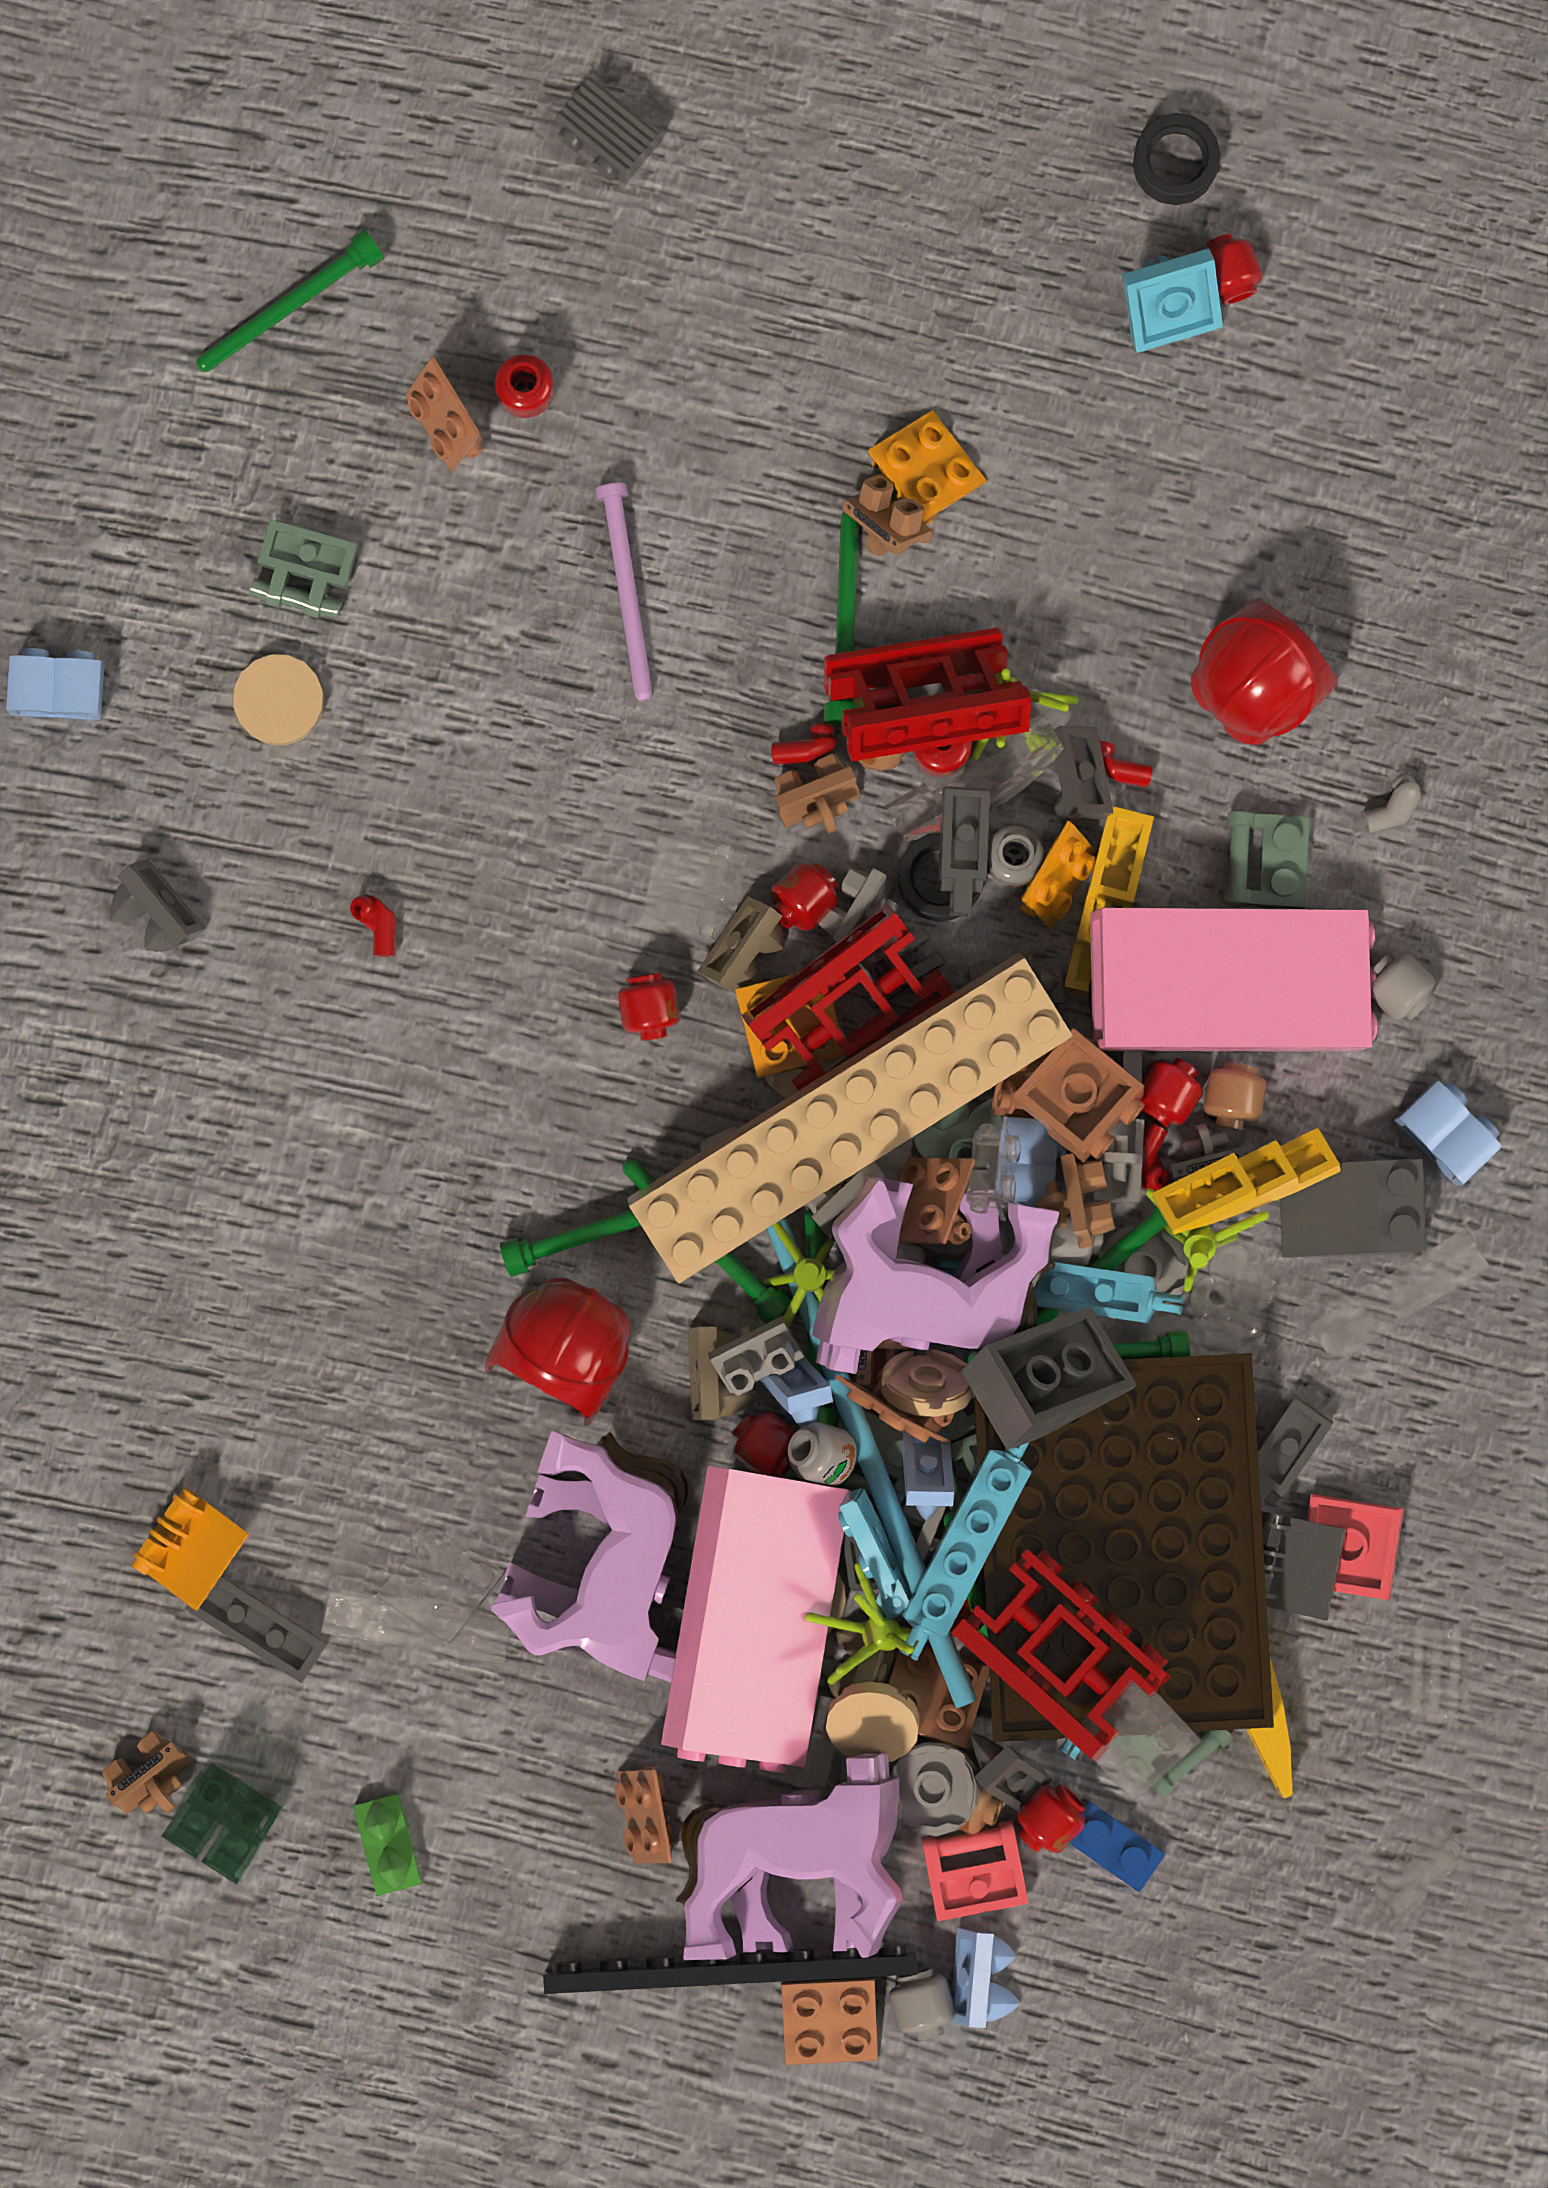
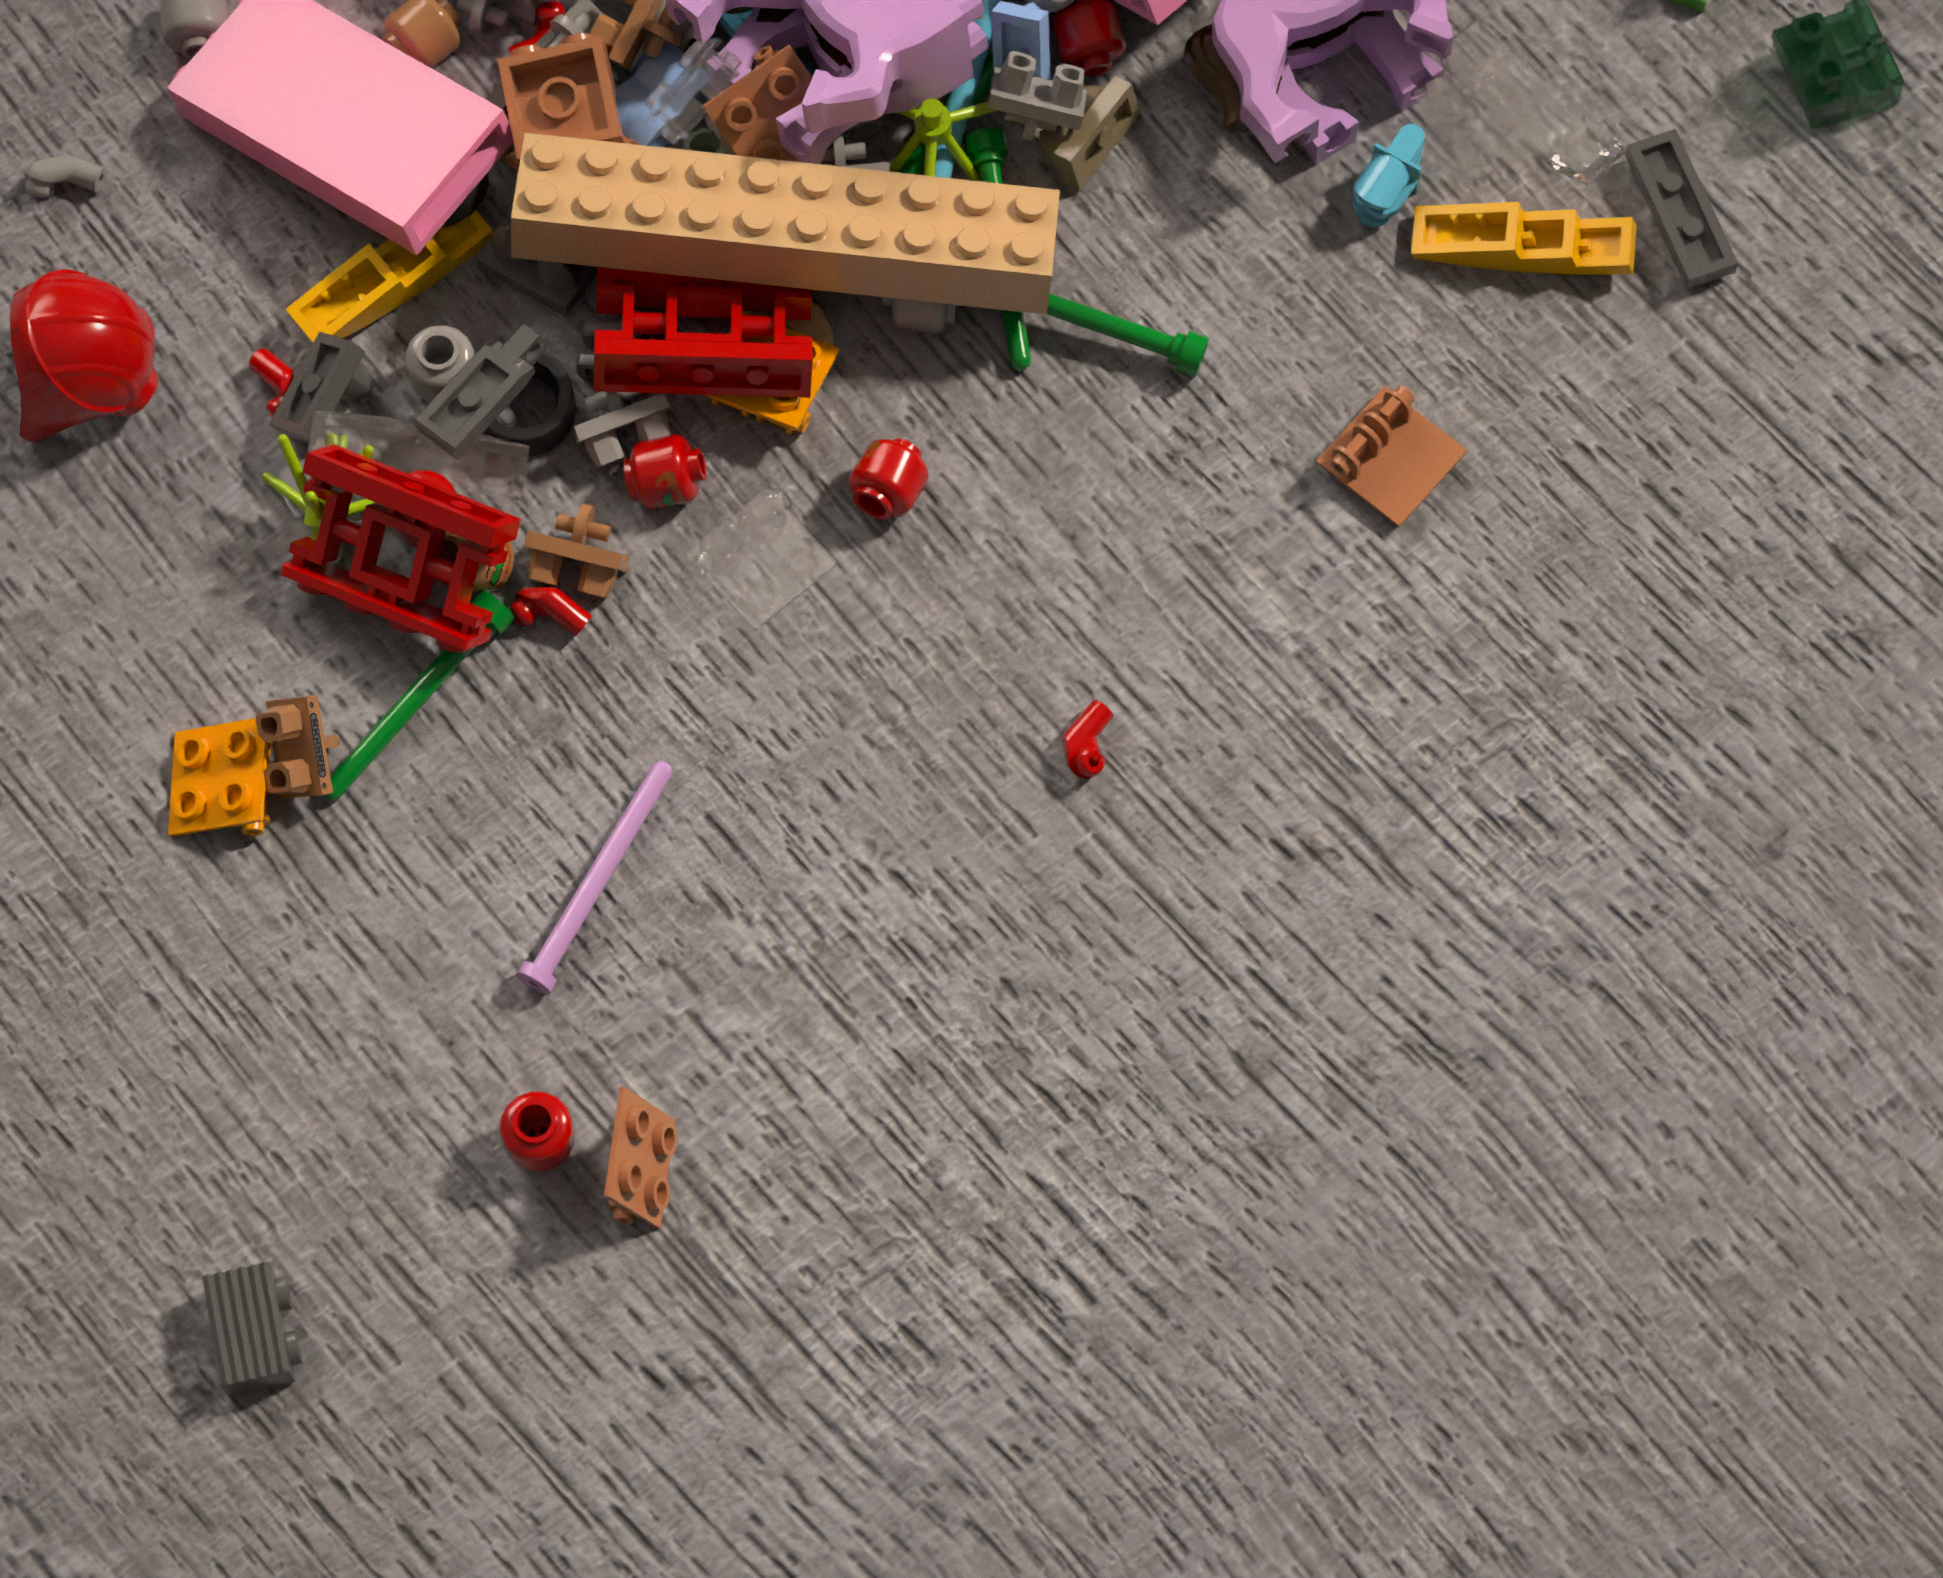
camera: 140 degrees left, 15 degrees down
light blue brick [6,648,104,720] -> none
medium nougat hips [102,1730,193,1814] -> none
dark grey tile [110,859,206,952] -> none
light orange hinge [131,1486,249,1611] -> none
green piece [196,228,385,372] -> none
tan tile [233,654,324,746] -> none
sand green plate [250,519,359,619] -> none
red piece [485,1278,631,1427] -> none
dark tan tile [697,896,784,992] -> none
light orange hinge [1019,821,1097,930] -> none
red head [1140,1057,1203,1128] -> none
sand green plate [1223,811,1310,909] -> none
none -> nougat hinge [1316,385,1468,527]
none -> medium azure arm [1353,124,1425,228]
none -> yellow slope [1411,202,1637,275]

